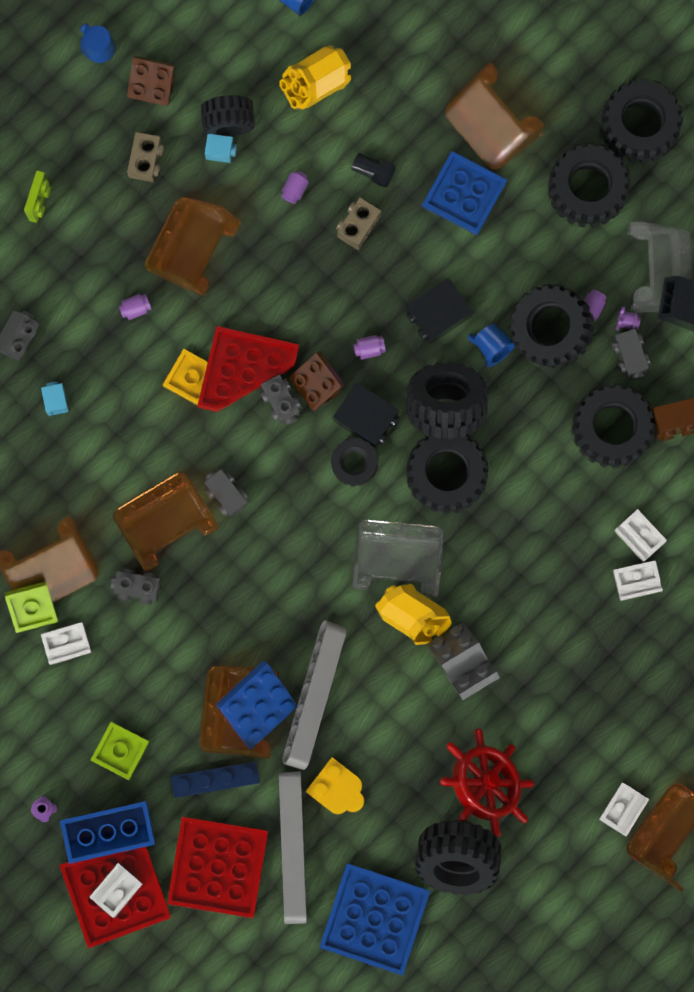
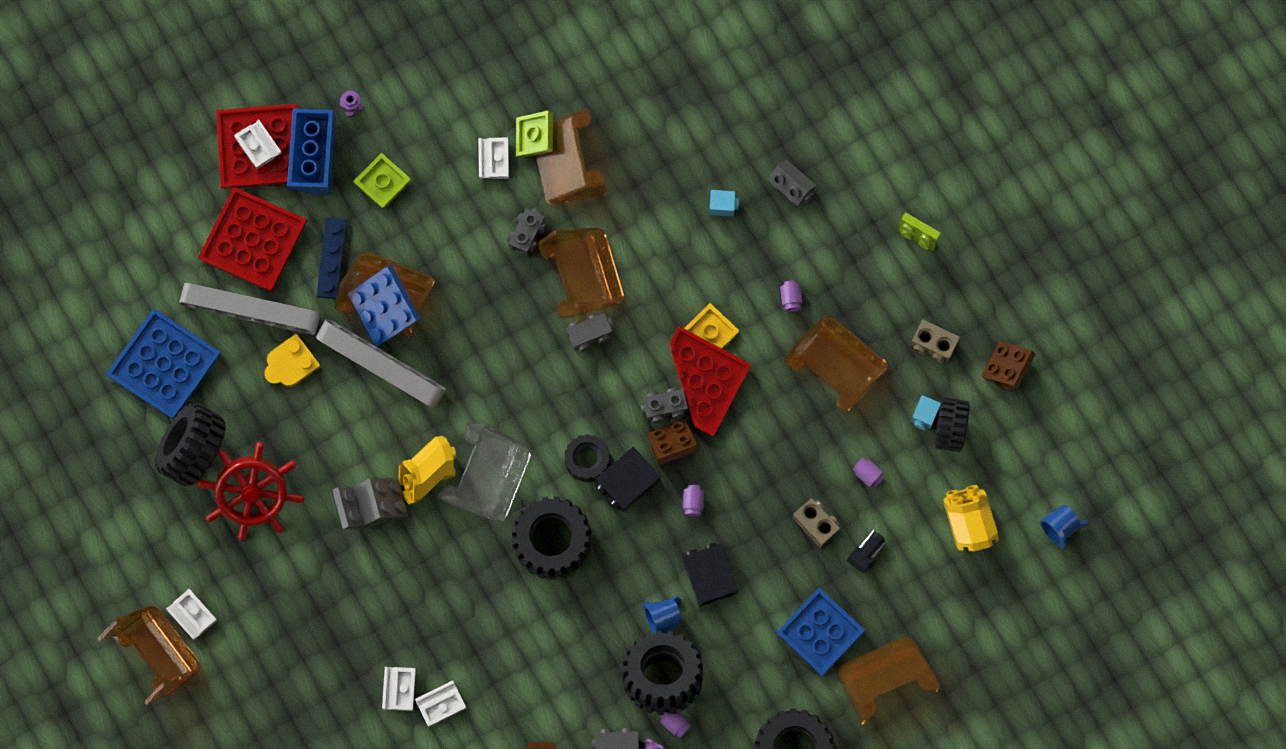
camera: 105 degrees right, 5 degrees down
blue hat [80,23,116,63] -> none
black tyre [406,362,489,440] -> none
black tyre [572,383,656,468] -> none

